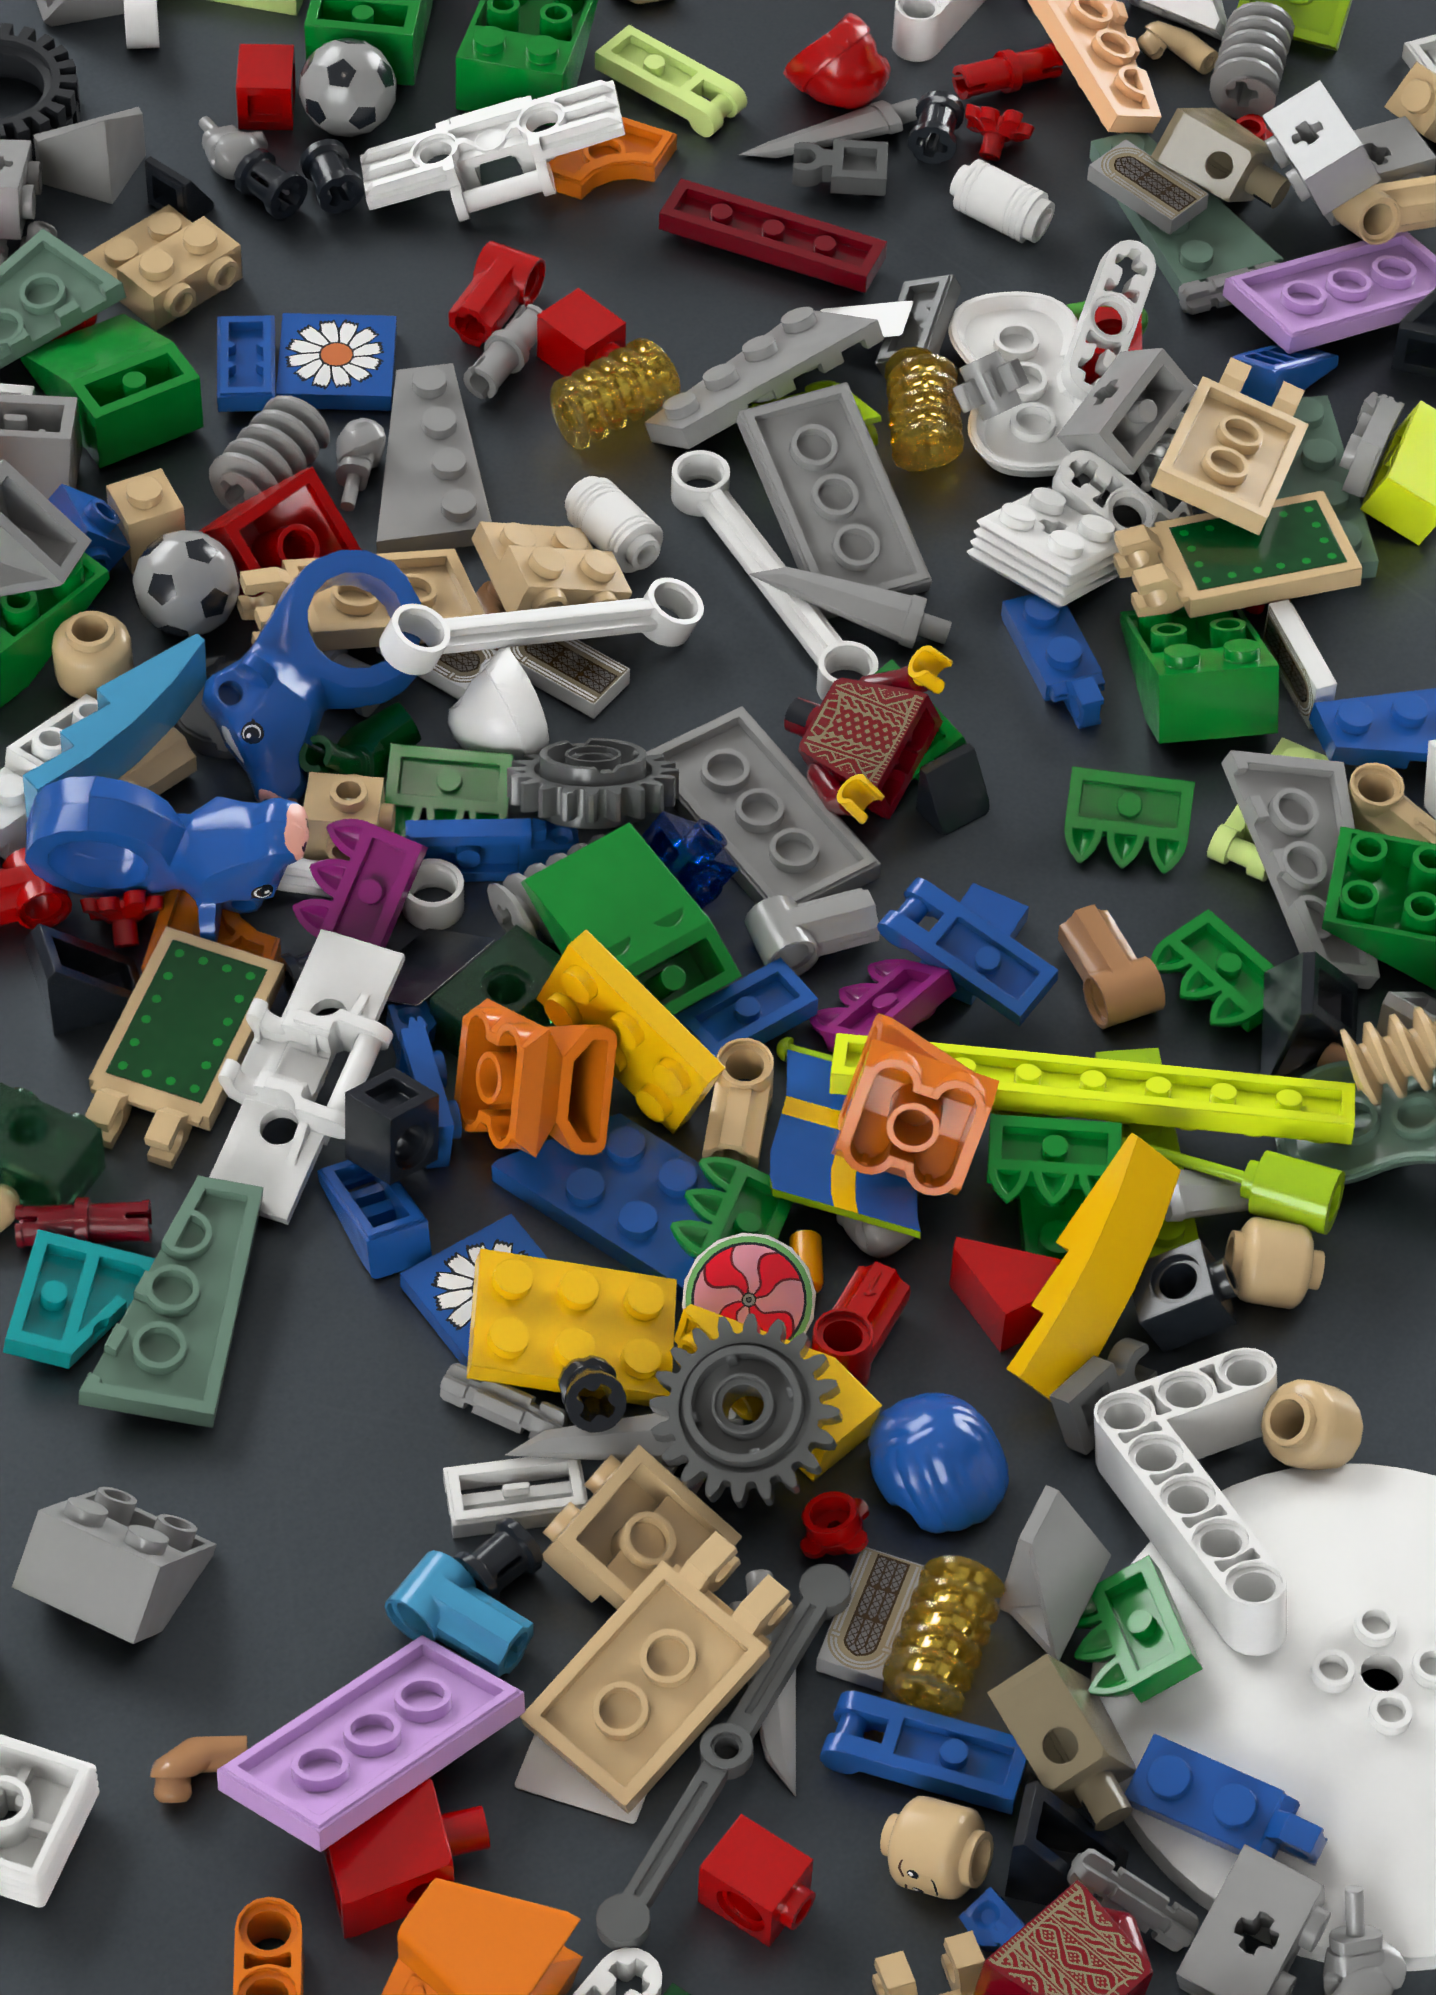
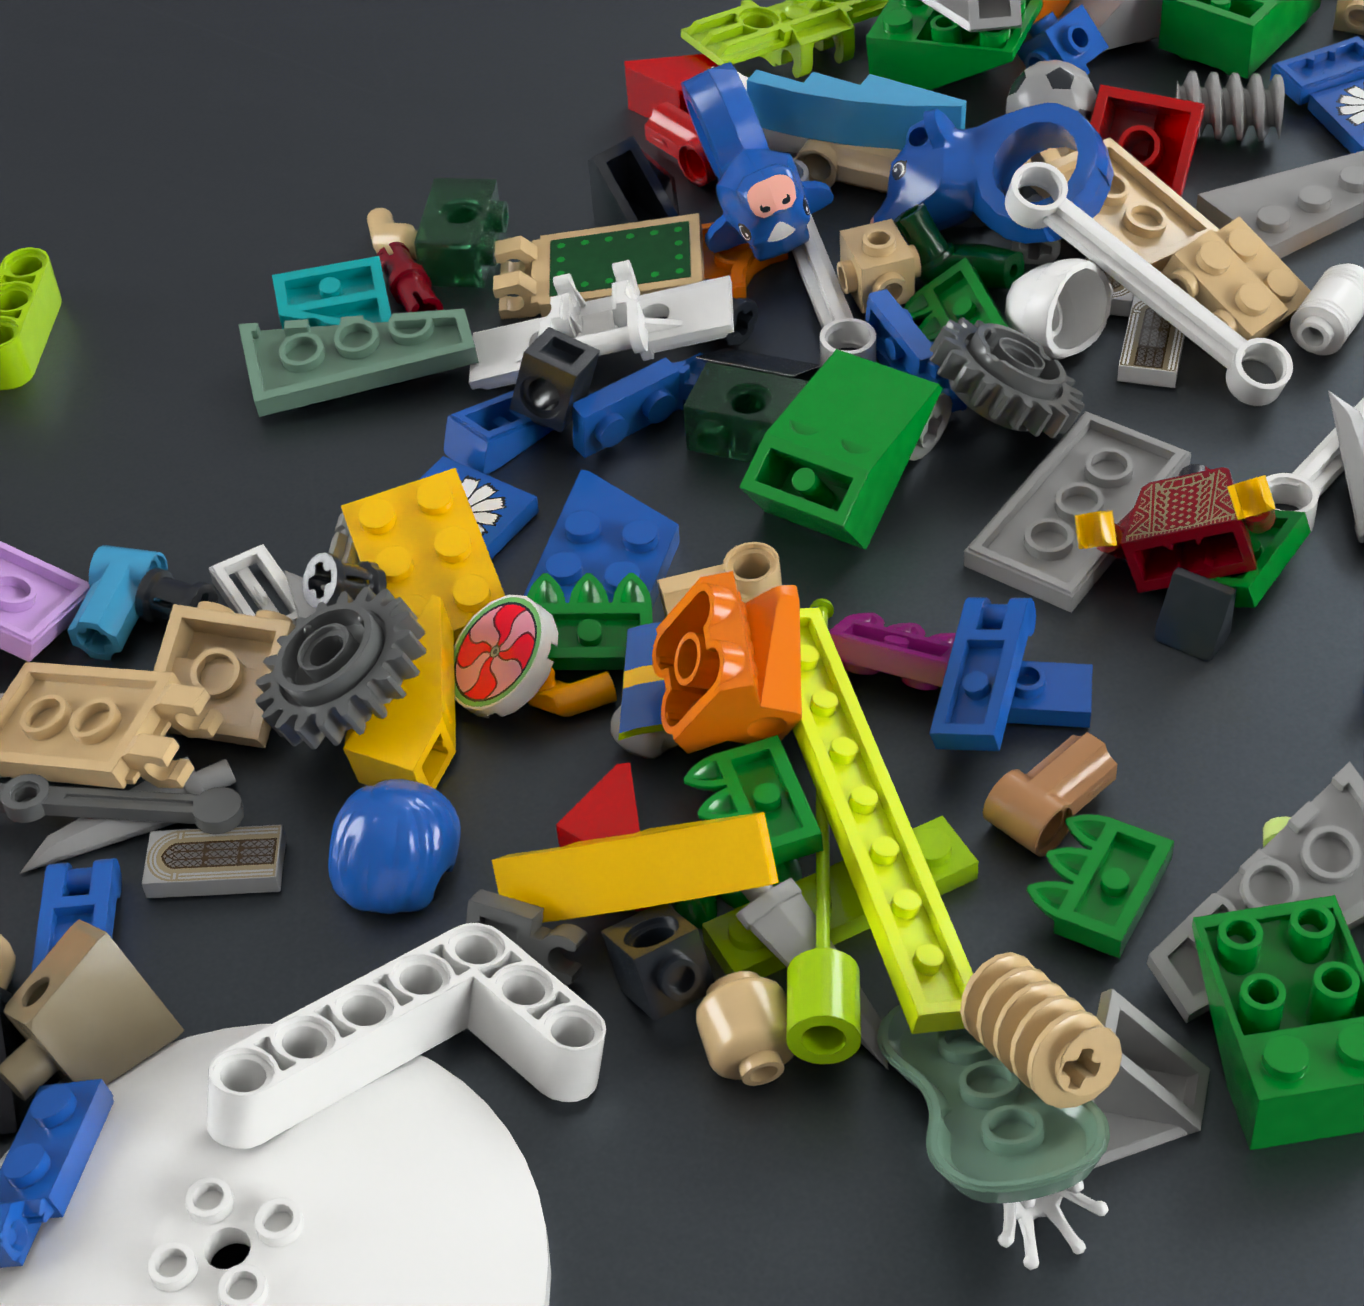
camera: 75 degrees right, 5 degrees down
light grey slope [12,1487,217,1644] -> none
tan head [52,611,134,700] -> none
red plant [80,889,164,948] -> none
tan brick [106,468,186,574] -> none
magenta plate [292,819,428,948] -> none
light grey piece [336,418,386,511] -> none
orange piece [454,998,617,1158] -> none
yellow plate [536,929,726,1134] -> none
clear blue brick [641,811,739,910] -> none
blue plate [674,957,818,1057] -> none
light grey piece [744,888,880,976] -> none
red plate [800,1491,869,1559] -> none
red piece [811,1261,911,1387] -> none
clear yellow piece [882,1556,1007,1717] -> none
light grey slope [997,1485,1111,1661] -> none
green plate [1064,766,1195,874] -> none
green plate [1074,1555,1203,1703] -> none
black slope [1260,951,1358,1077] -> none
tan head [1261,1379,1363,1471] -> none

